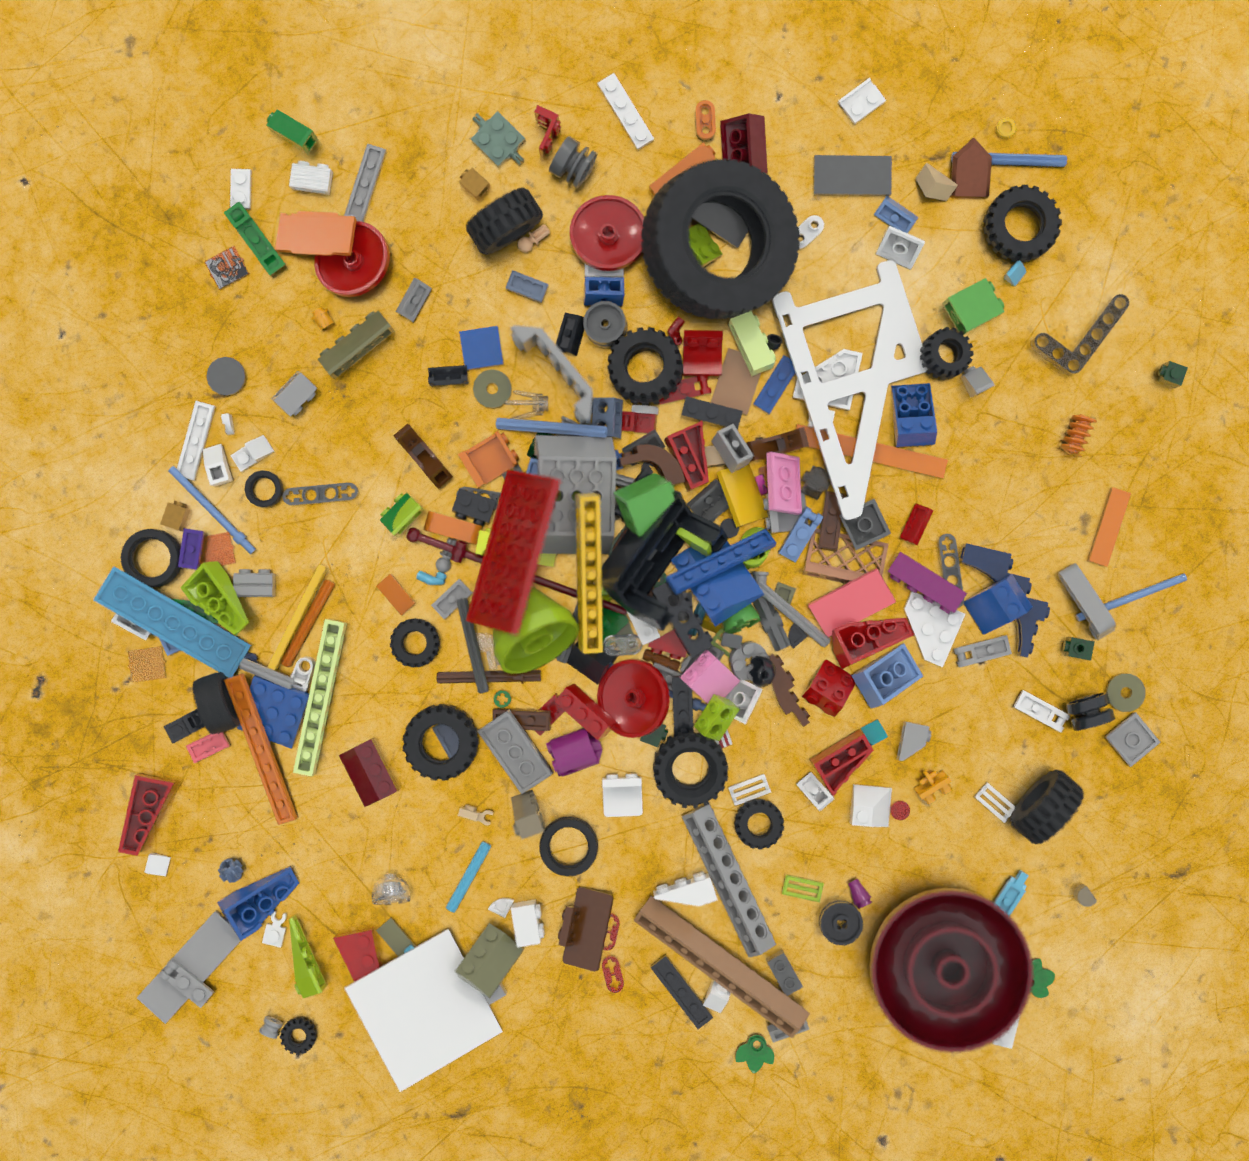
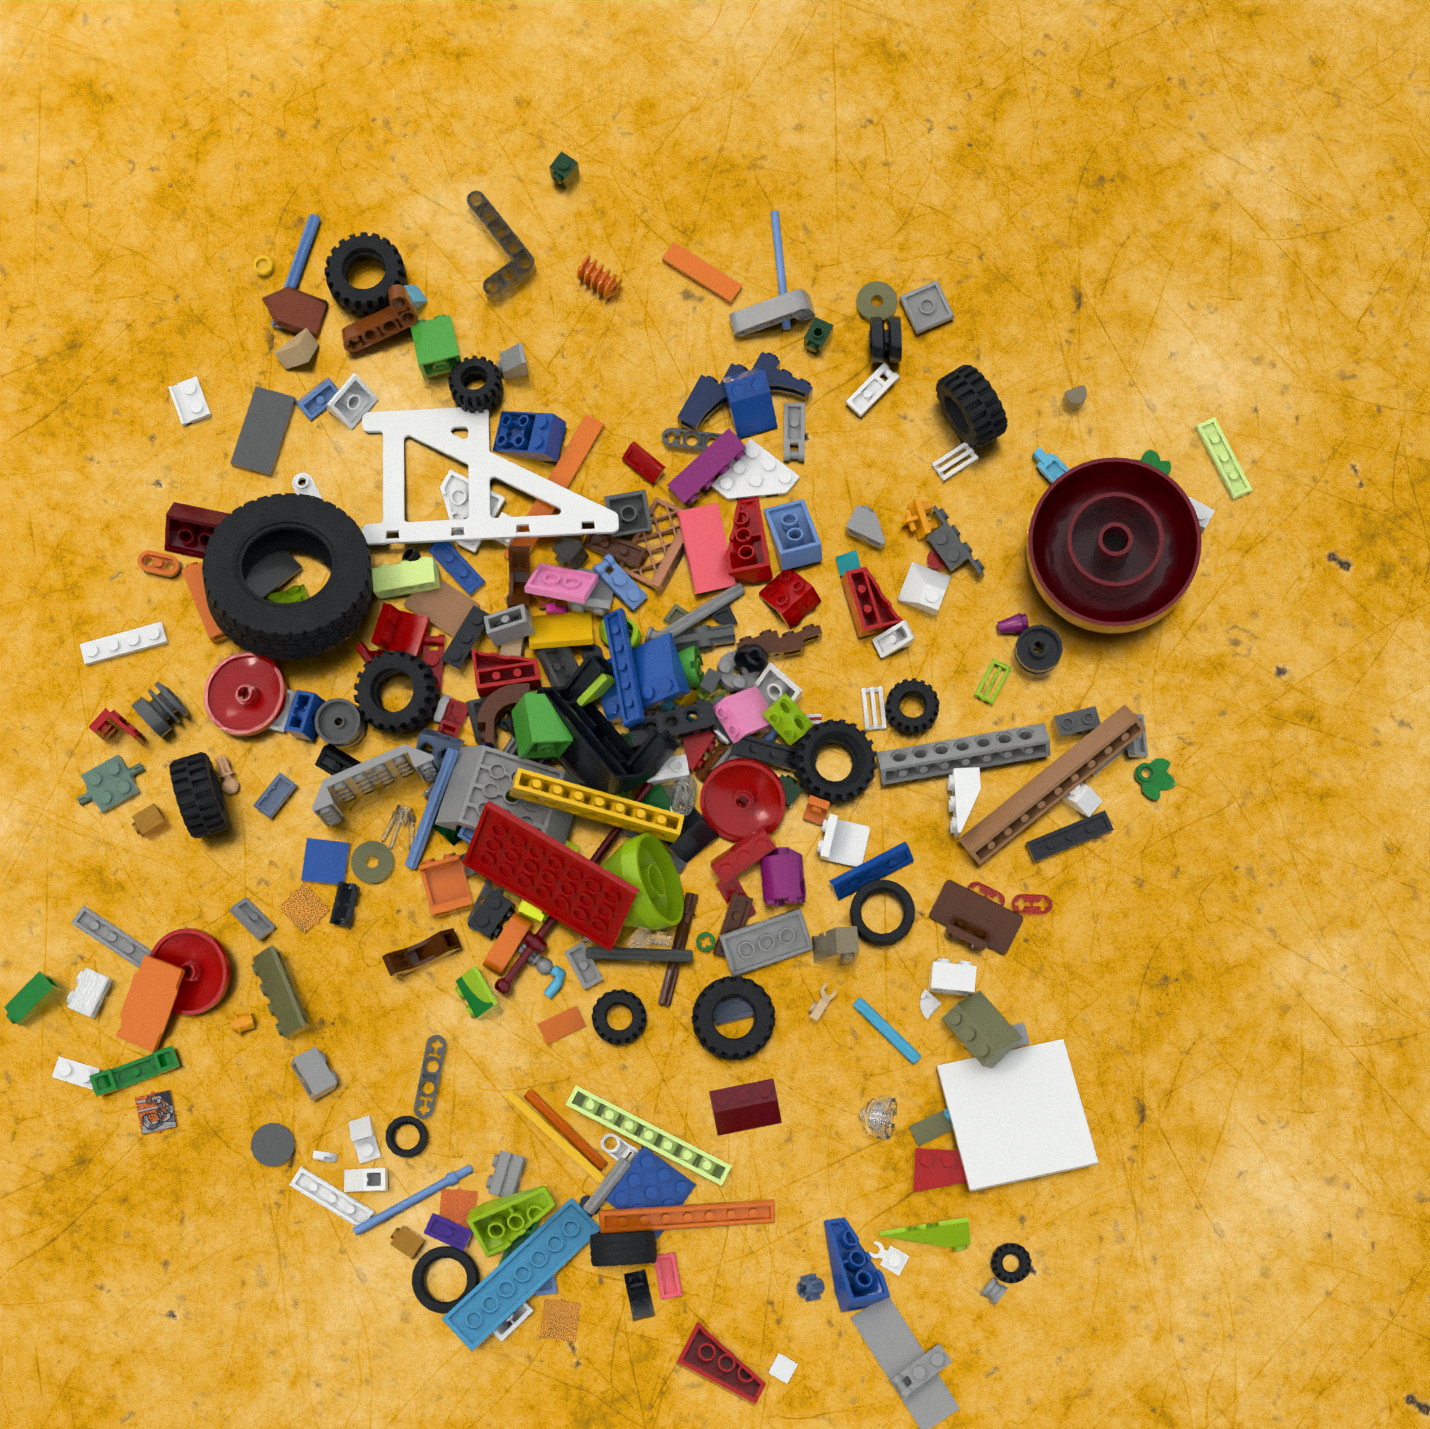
camera: 65 degrees left, 10 degrees down
none -> clear yellow piece [279,883,331,934]
none -> dark orange beam [341,284,418,353]
none -> orange bracket [803,795,830,825]
none -> blue plate [830,842,914,900]
none -> dark grey bracket [926,505,985,578]
none -> yellowish green tile [1195,417,1252,500]

